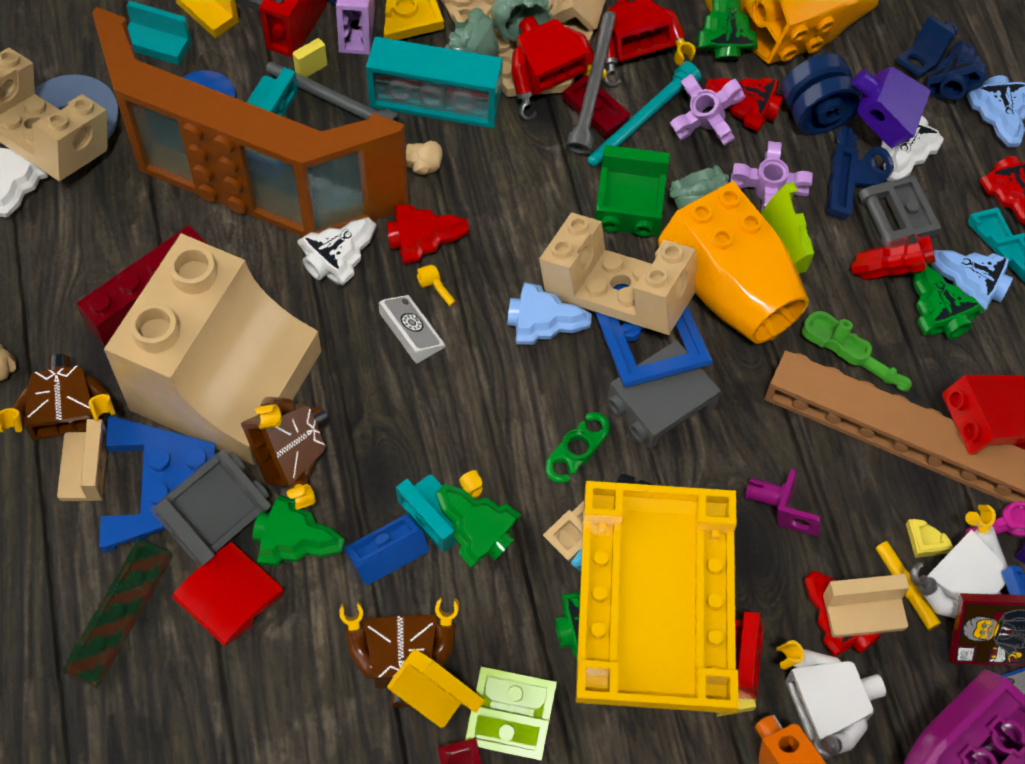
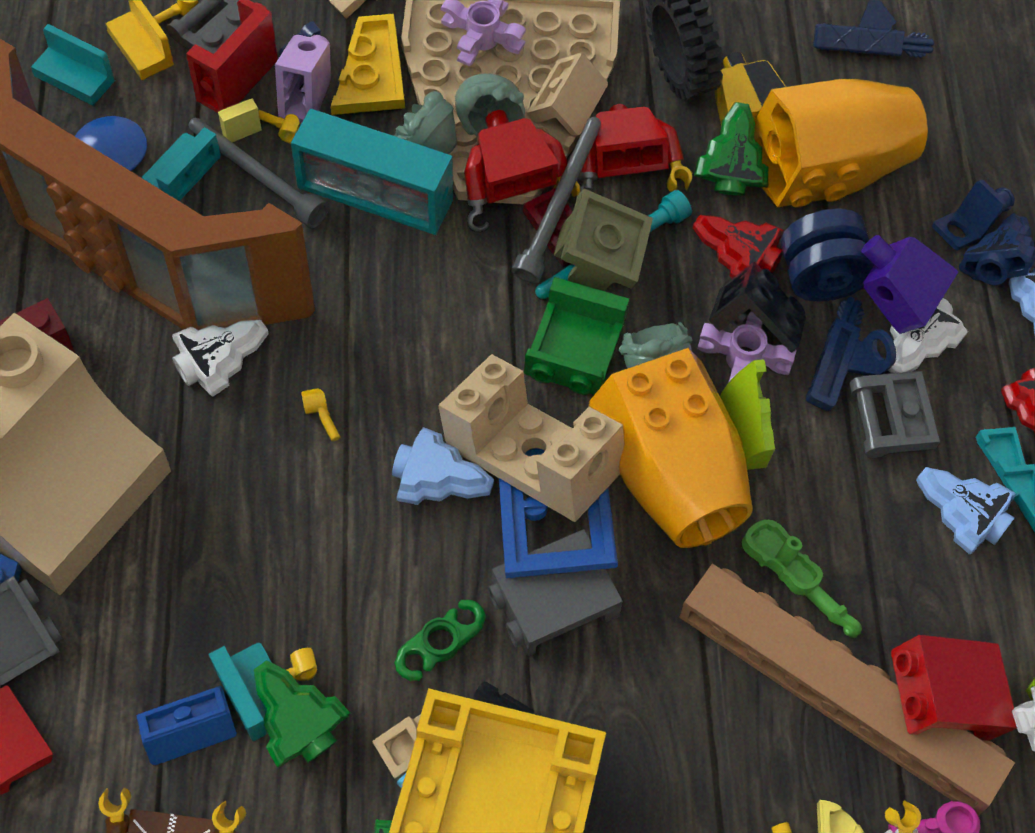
camera: 10 degrees right, 0 degrees up
reddish brown torso [240,397,328,510] -> none
green rock [252,495,345,567] -> none
slope [379,295,445,364] -> none
red rock [387,204,469,264] -> none
tan piece [406,141,443,175] -> none
lavender pin [670,74,746,146] -> none
magenta bracket [746,469,821,536] -> none
red rock [851,233,936,280] -> none
green rock [912,264,984,340] -> none
none -> yellow hand [258,110,300,144]
none -> olive panel [554,188,653,291]
none -> black bracket [709,261,806,353]

